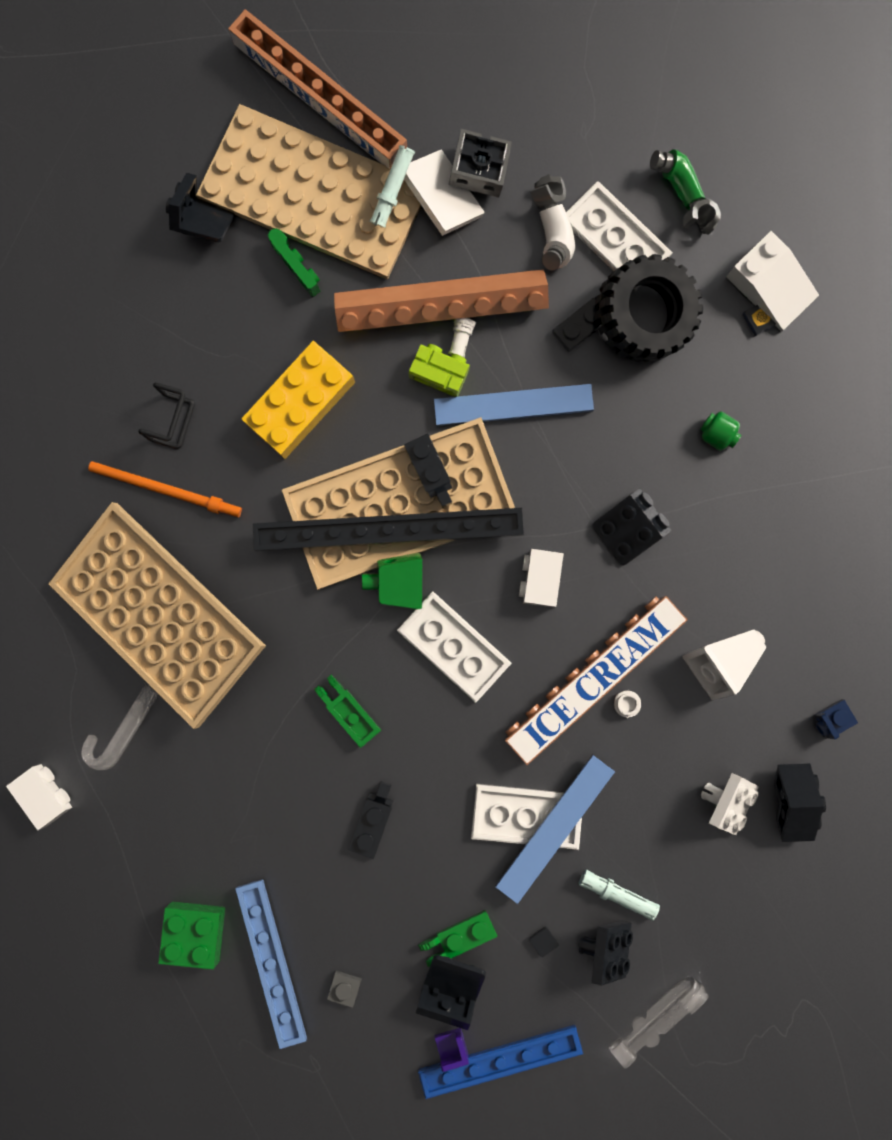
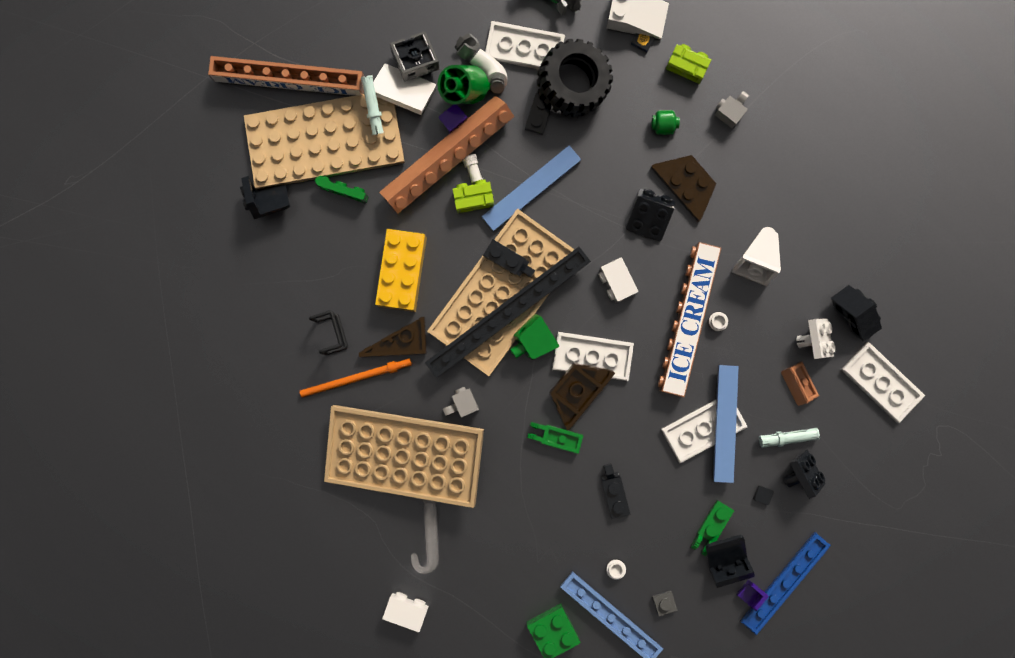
camera: 30 degrees left, 0 degrees up
clear piece [609,977,709,1069] -> none
dark blue bracket [814,699,858,740] -> none
none -> dark brown wing [359,317,427,357]
none -> green cylinder [437,65,490,105]
none -> dark purple panel [439,104,468,134]
none -> light grey brick [443,387,479,417]
none -> dark brown wing [549,362,615,431]
none -> white plate [606,560,626,580]
none -> dark brown wing [651,155,717,222]
none -> lime brick [666,44,712,84]
none -> light grey brick [715,91,749,129]
none -> nougat slope [781,362,819,406]
none -> white tile [841,342,925,423]

